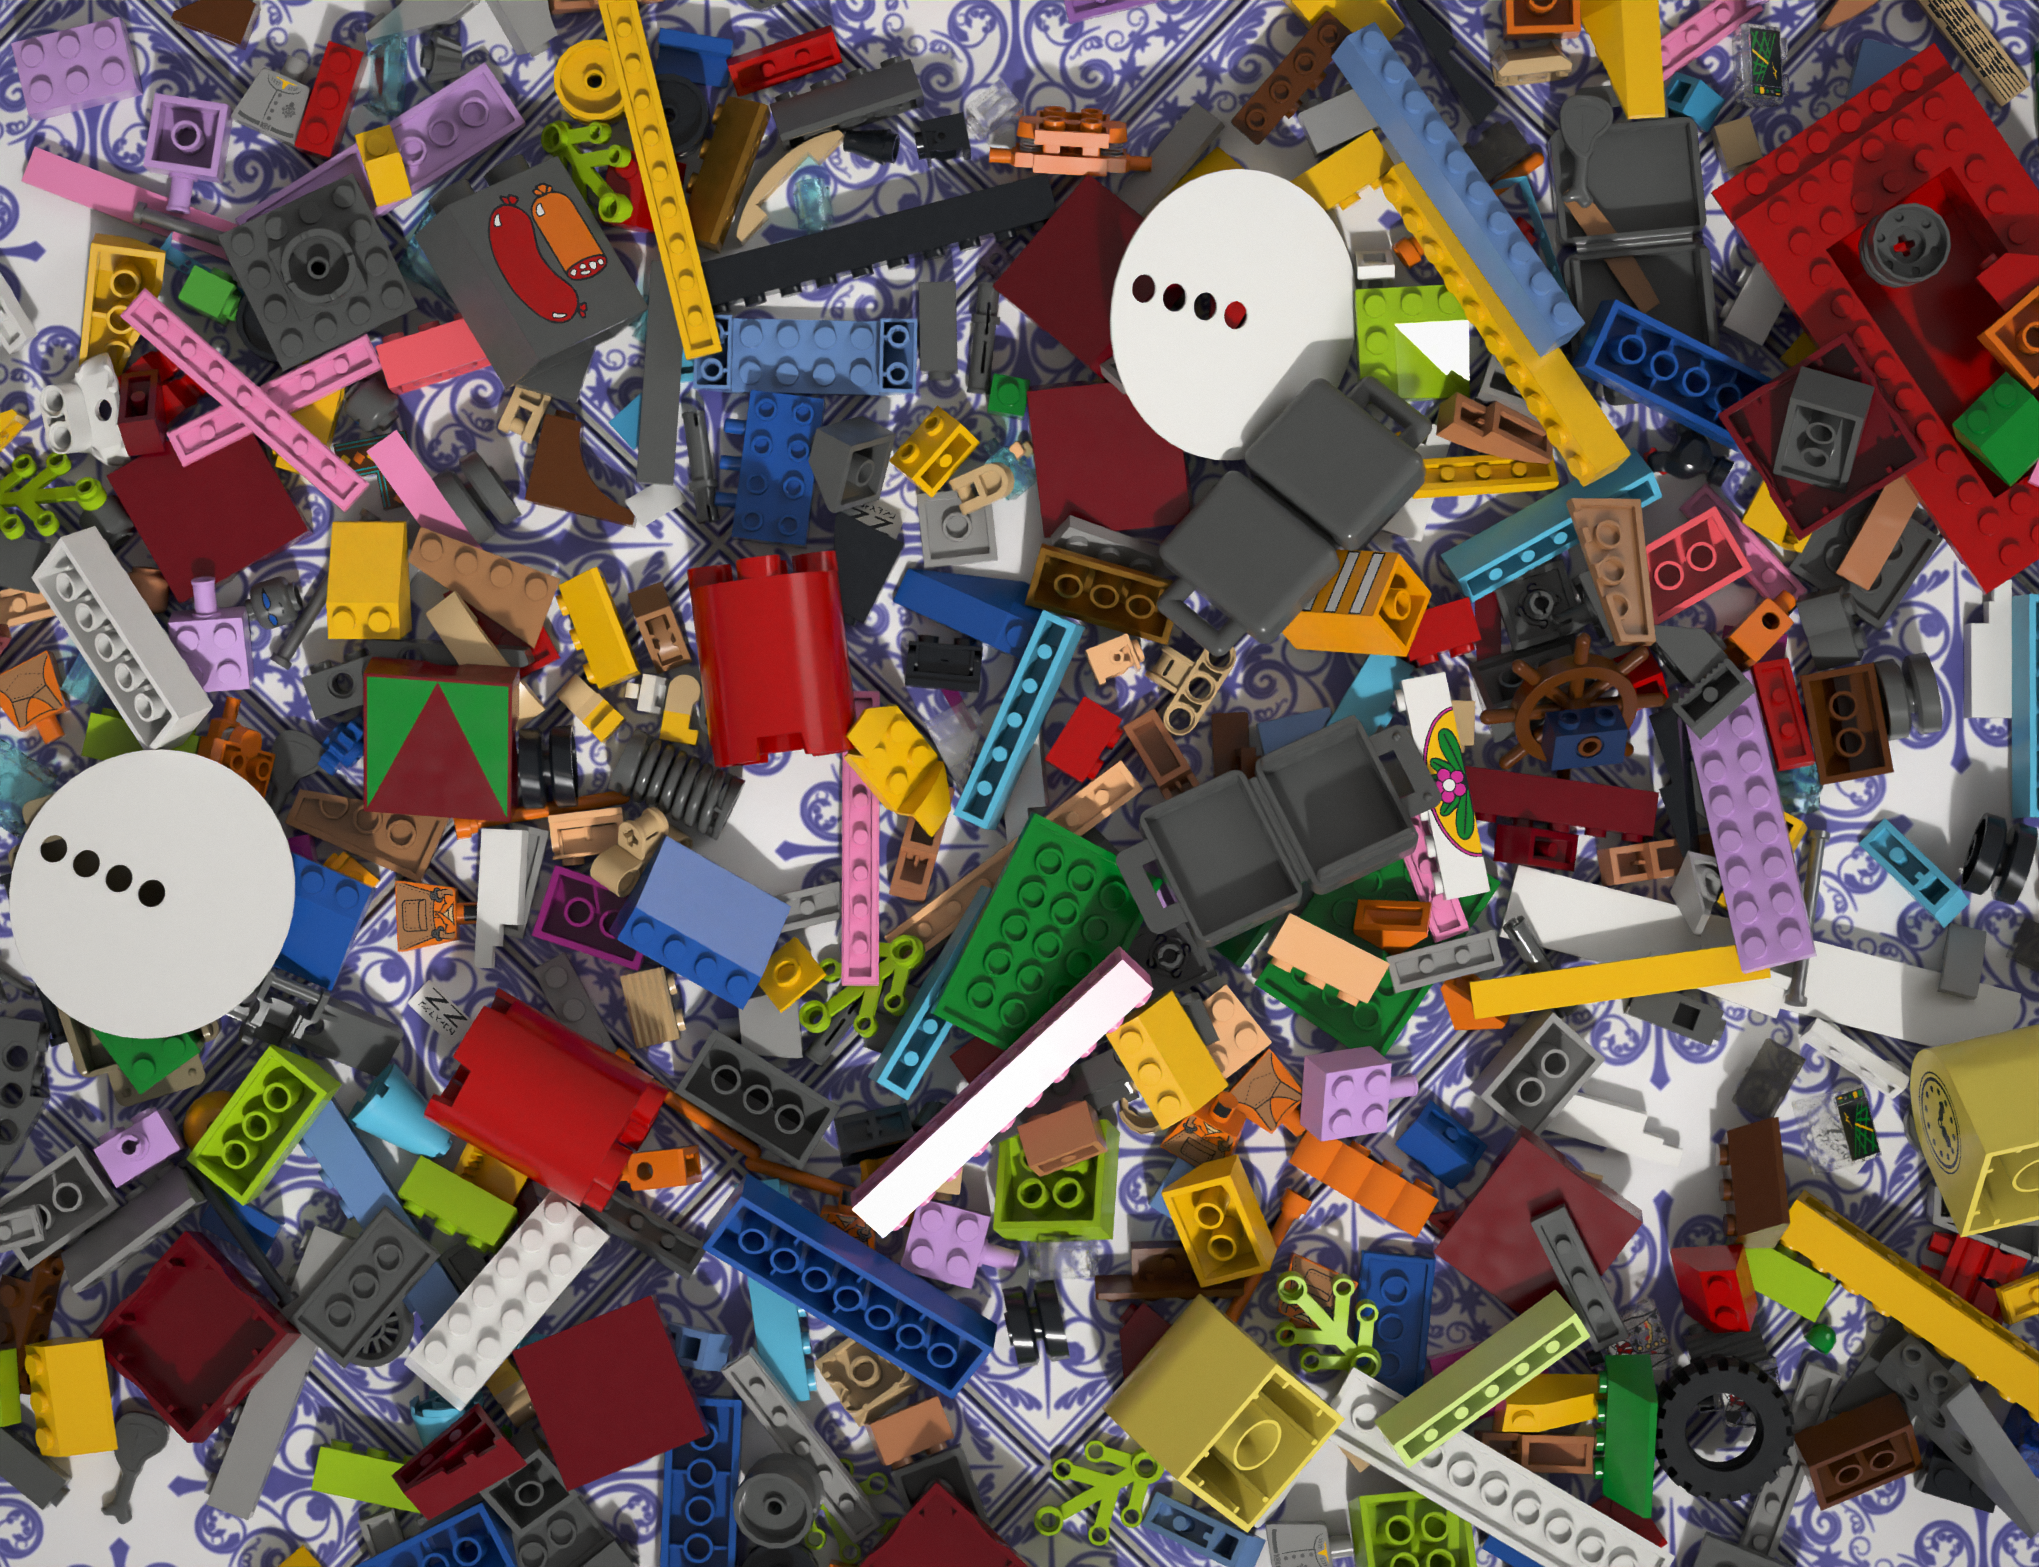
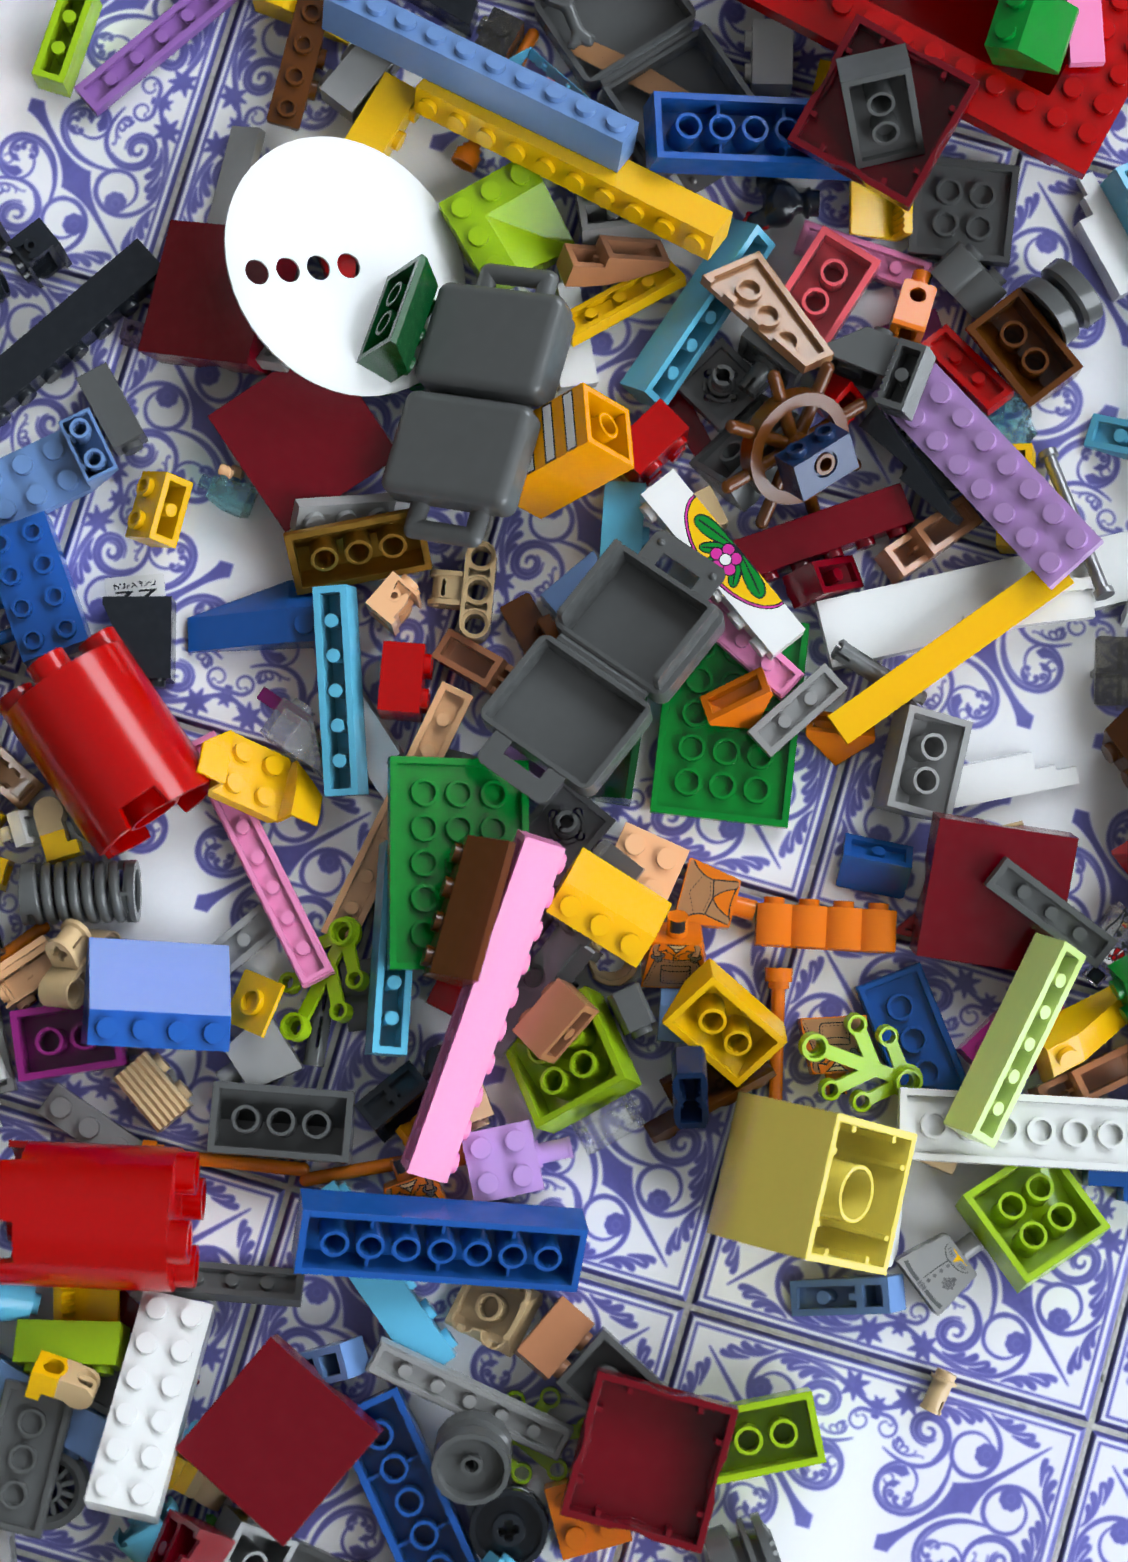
camera: 25 degrees left, 5 degrees down
orange torso [618,1145,703,1191] -> none
dark grey slope [808,416,896,513] -> none
nougat slope [889,786,955,903] -> none
black hinge [905,635,983,693] -> none
light grey plate [917,488,998,568] -> none
tan plate [949,462,1015,516] -> none
clear brick [965,78,1024,146] -> none
dark grey pin [967,282,1000,395] -> none
green brick [987,373,1030,420] -> none
orange piece [989,106,1152,177] -> none
black wheel [1003,1278,1070,1369] -> none
lime plant [1034,1439,1164,1546] -> none
dark red slope [1118,1301,1172,1380] -> none
light nougat slope [1266,913,1390,1006] -> none
lavender brick [1300,1046,1418,1141] -> none
white tile [1355,250,1395,289] -> none
dark grey brick [1624,992,1726,1046] -> none
light grey slope [1670,851,1722,937] -> none
nougat slope [1835,477,1919,591] -> none
none -> leg [24,1350,101,1410]
none -> dark green slope [356,254,438,383]
none -> reddish brown slope [420,835,516,988]
none -> dark grey brick [606,982,656,1040]
none -> dark blue brick [671,1046,709,1129]

